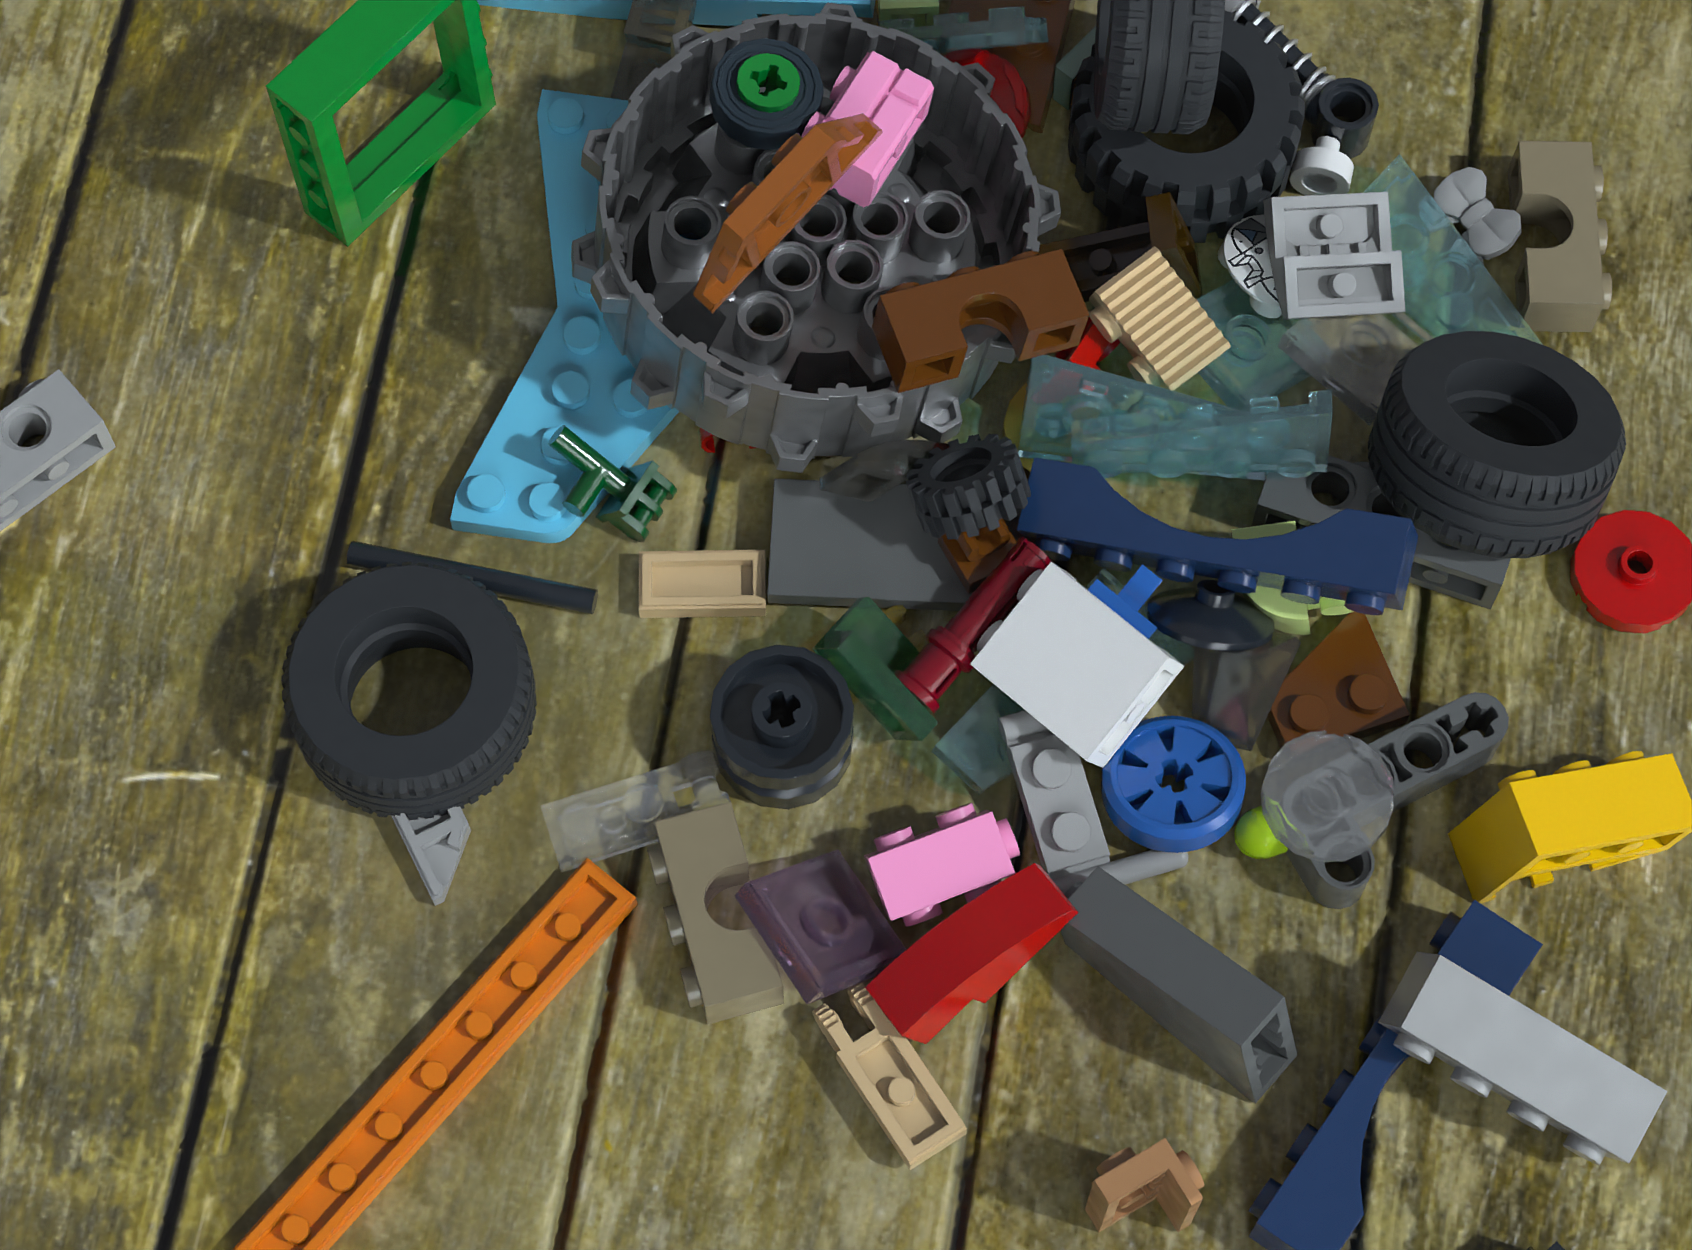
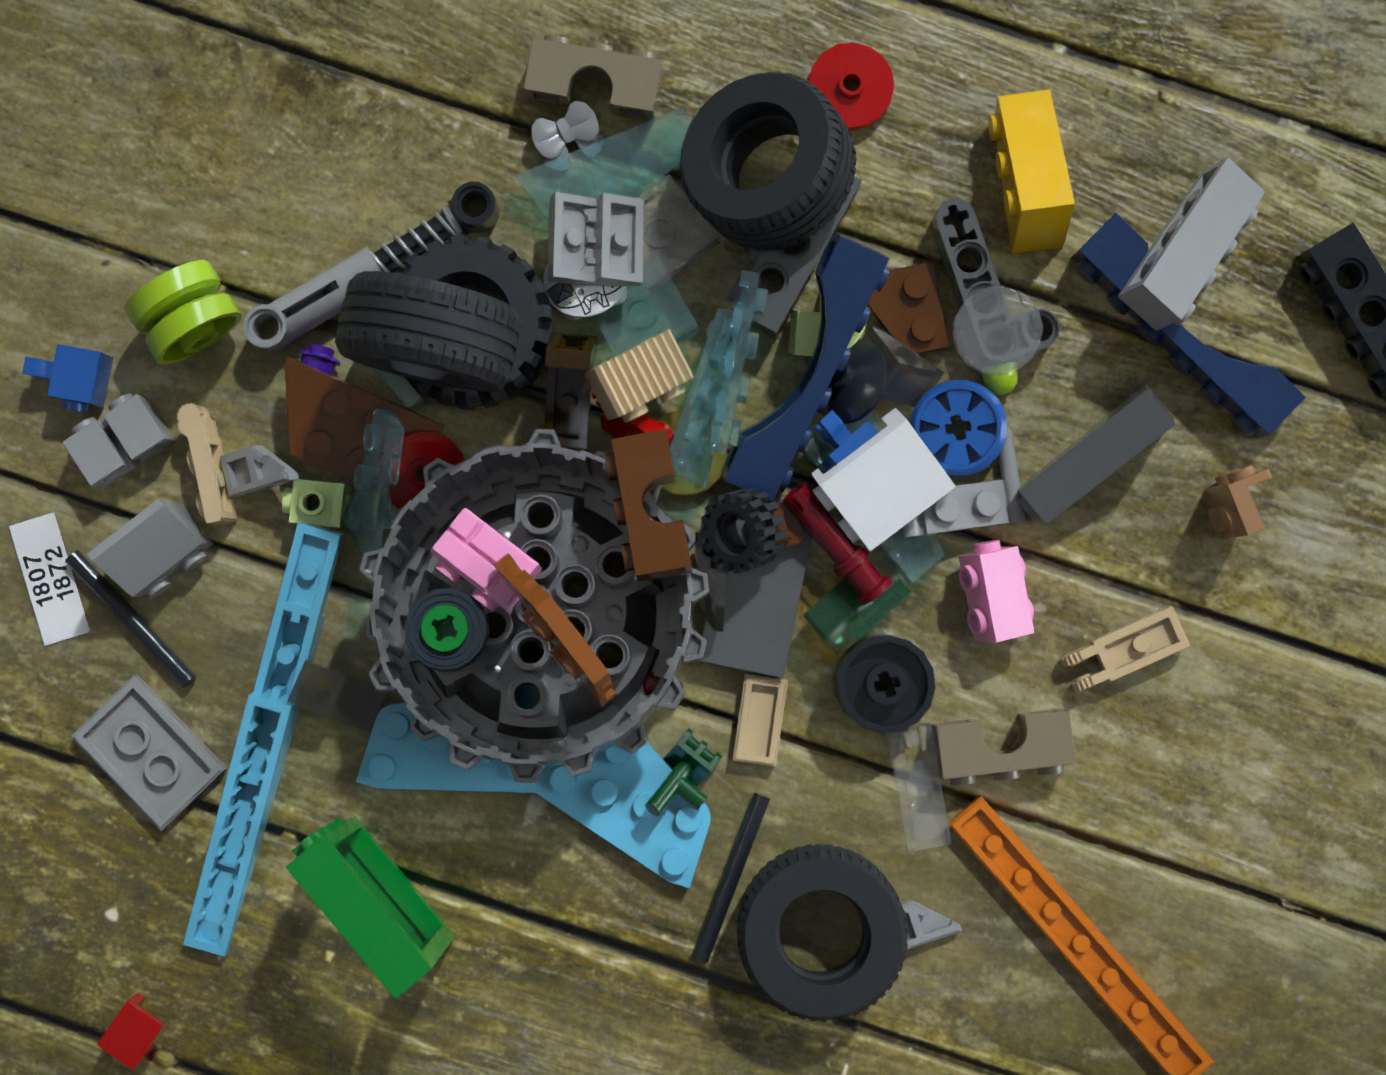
camera: 75 degrees left, 20 degrees up
clear purple tile [735,849,906,1004] -> none
red slope [865,863,1079,1044] -> none
white tile [1290,136,1354,195] -> none

